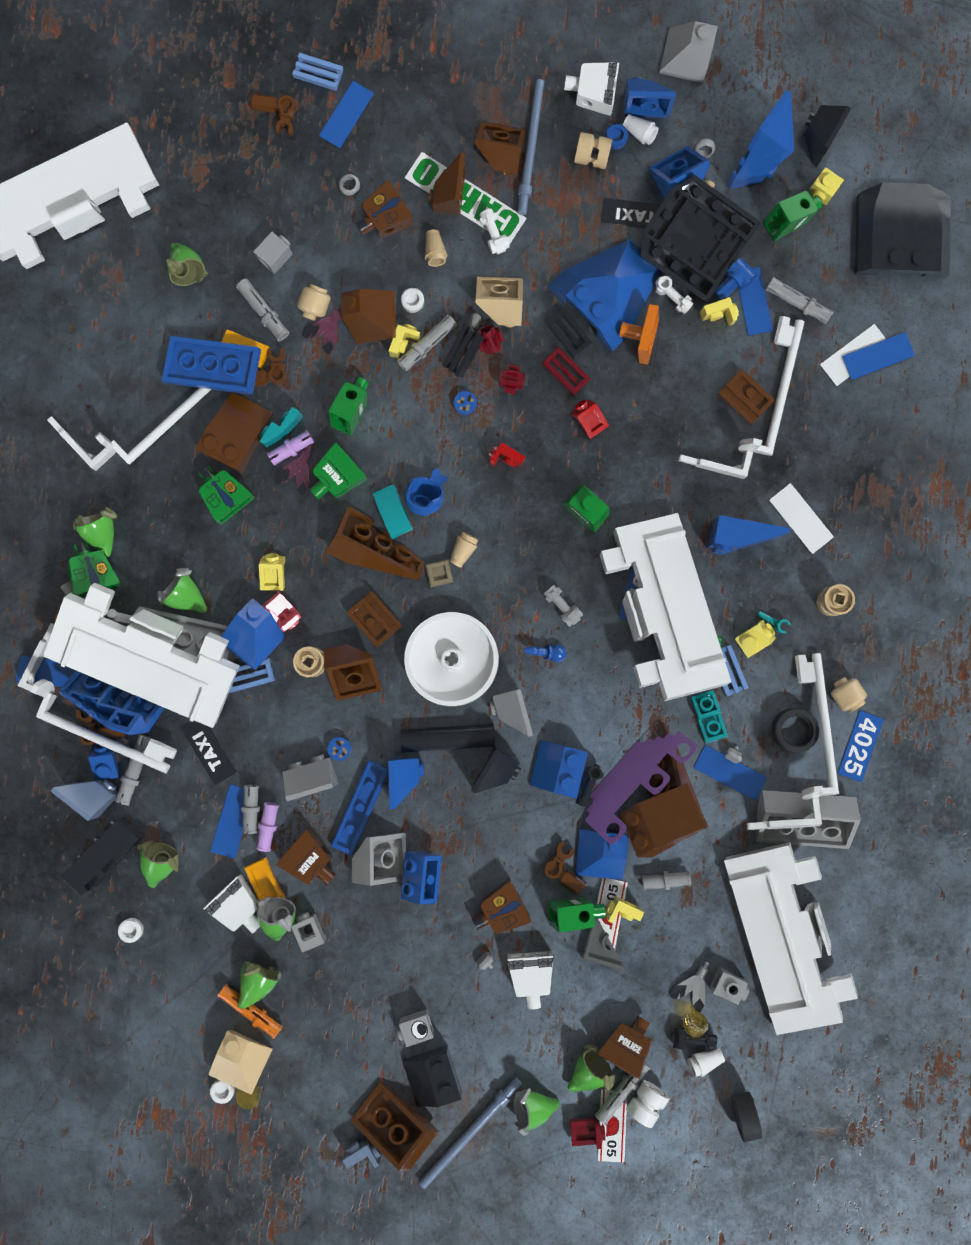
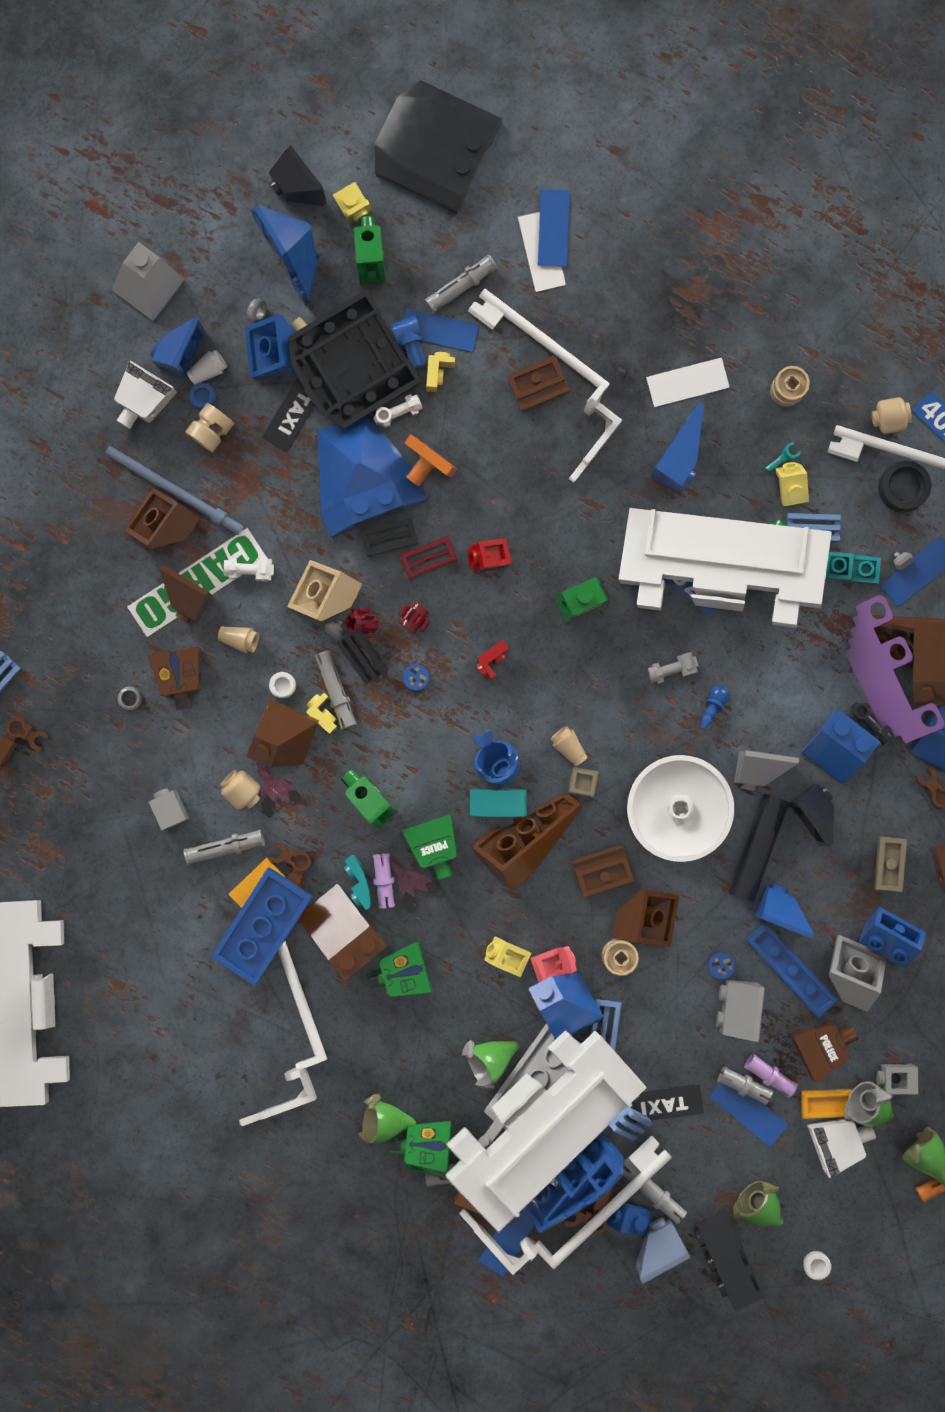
camera: 65 degrees left, 0 degrees up
olive hat [166,243,209,286] -> none
blue sticker [319,81,374,148] -> none
none -> medium blue tile [609,1107,653,1141]
none -> dark tan plate [874,836,907,892]

